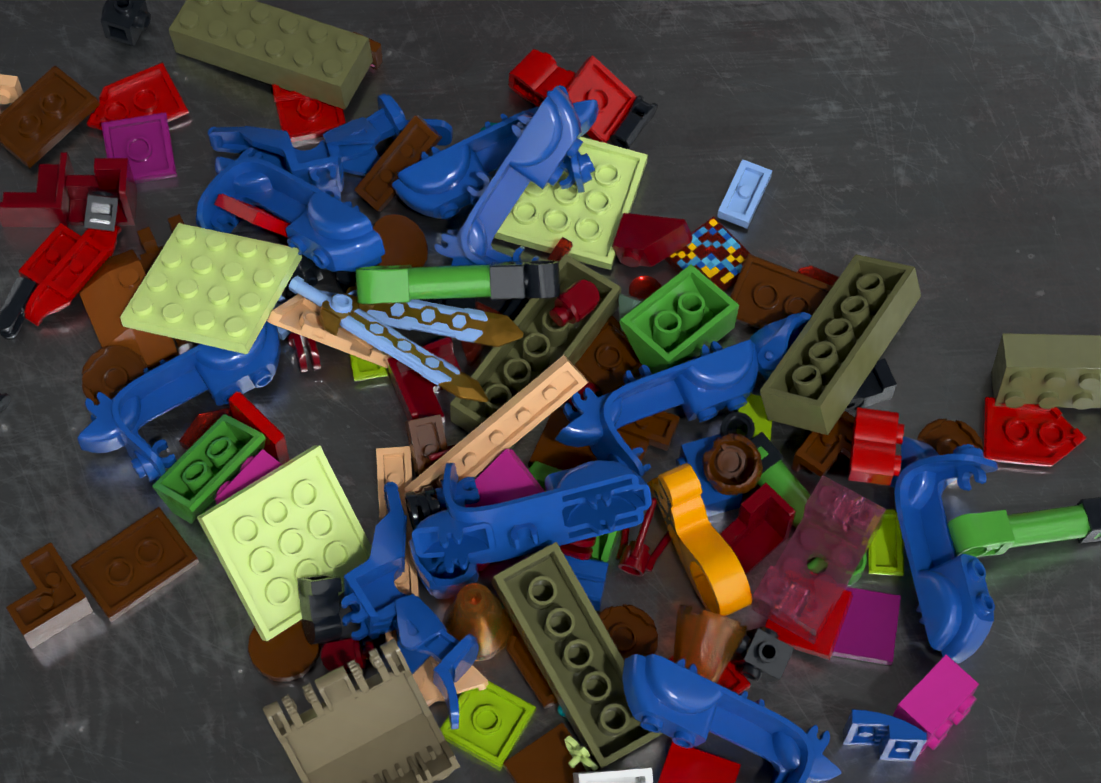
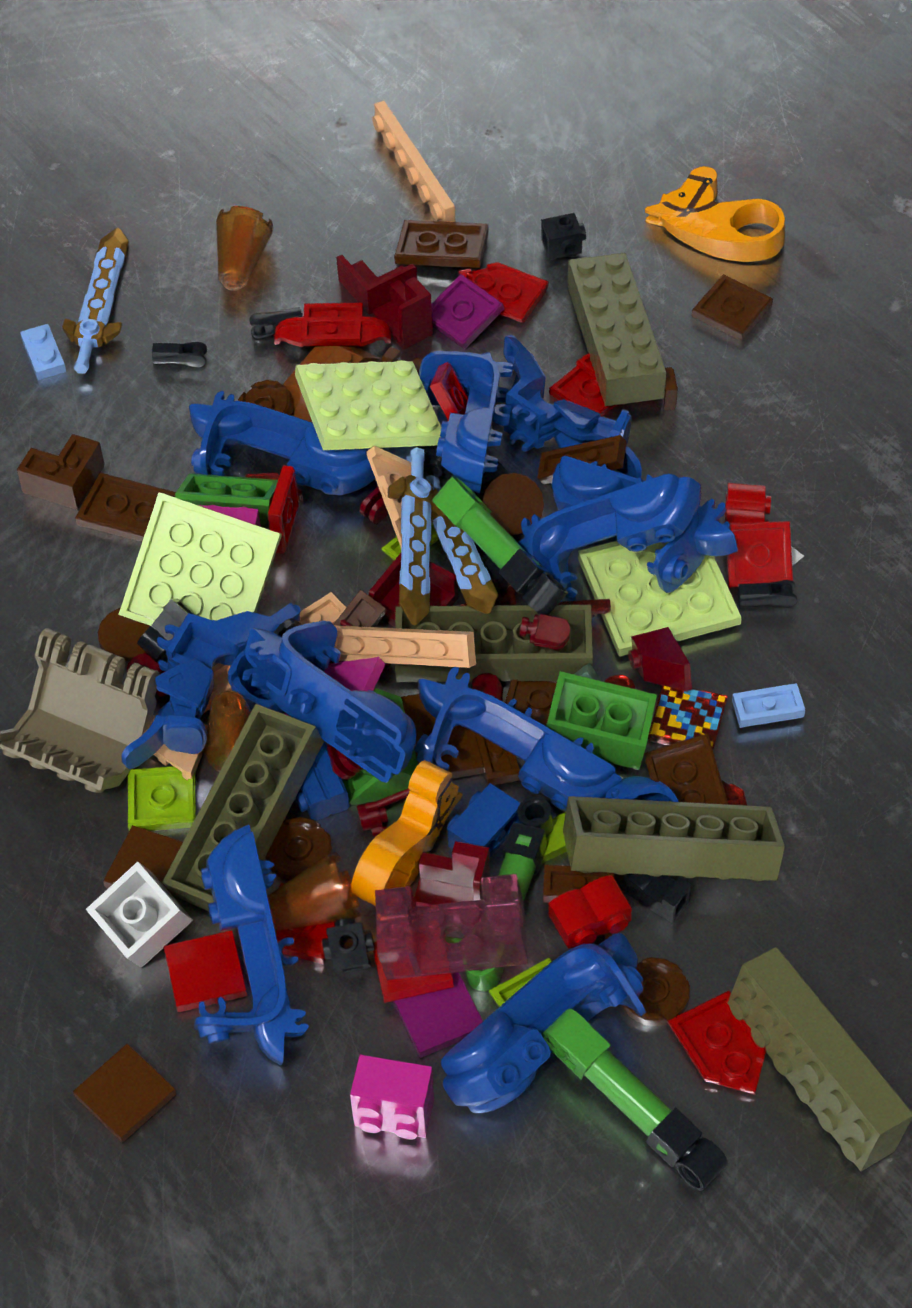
camera: 60 degrees right, 10 degrees down
black leg [84,186,118,231] -> none
yellowish green plant [564,736,599,772] -> none
reddish brown hair [702,433,763,495] -> none
blue slope [843,709,927,761] -> none

